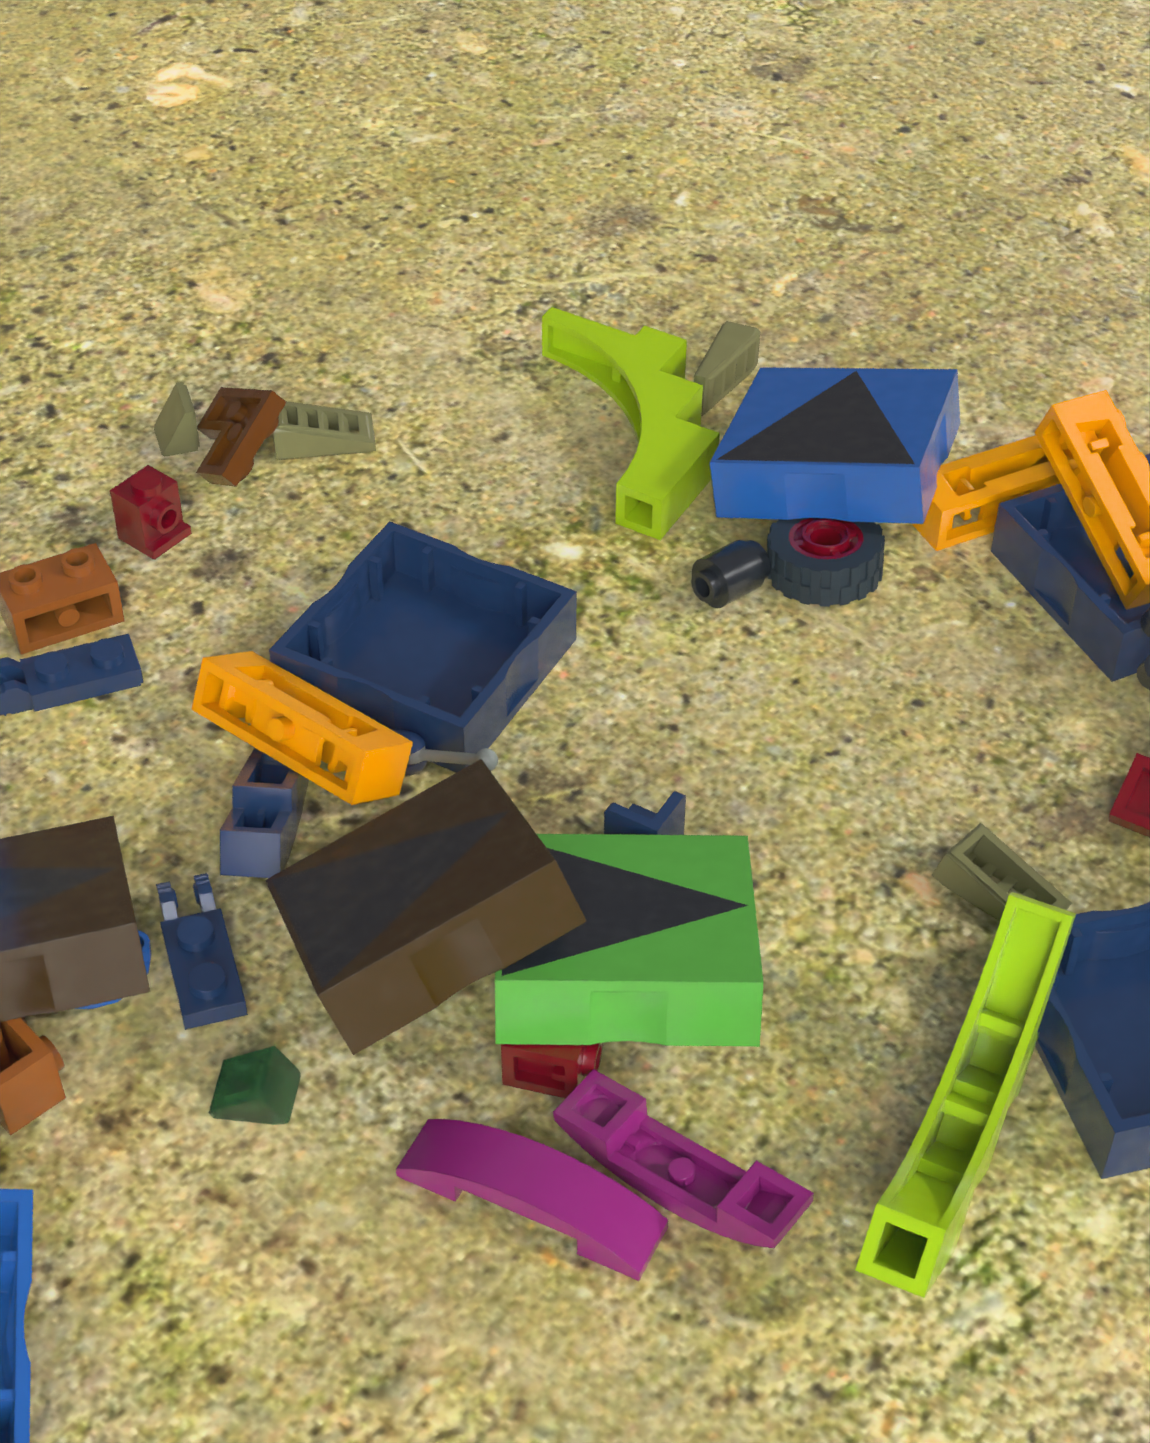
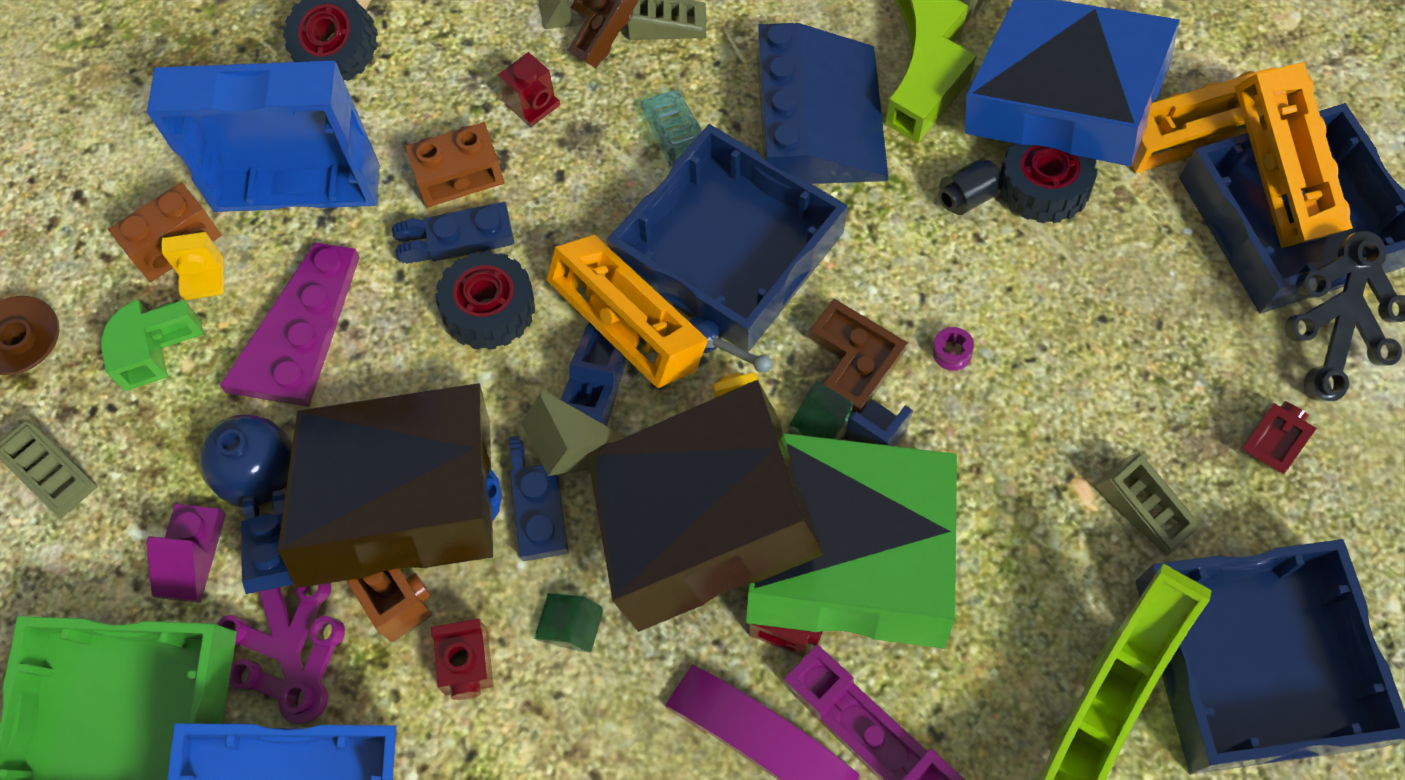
camera: 10 degrees right, 20 degrees up
none -> dark red brick [431,618,494,700]
none -> black wheel [435,251,535,350]
none -> olive slope [521,390,623,476]
none -> clear light blue slope [641,89,702,167]
none -> dark blue slope [757,23,888,184]
none -> clear green slope [789,381,853,439]
none -> reddish brown plate [809,298,908,414]
none -> magenta bush [933,327,974,371]

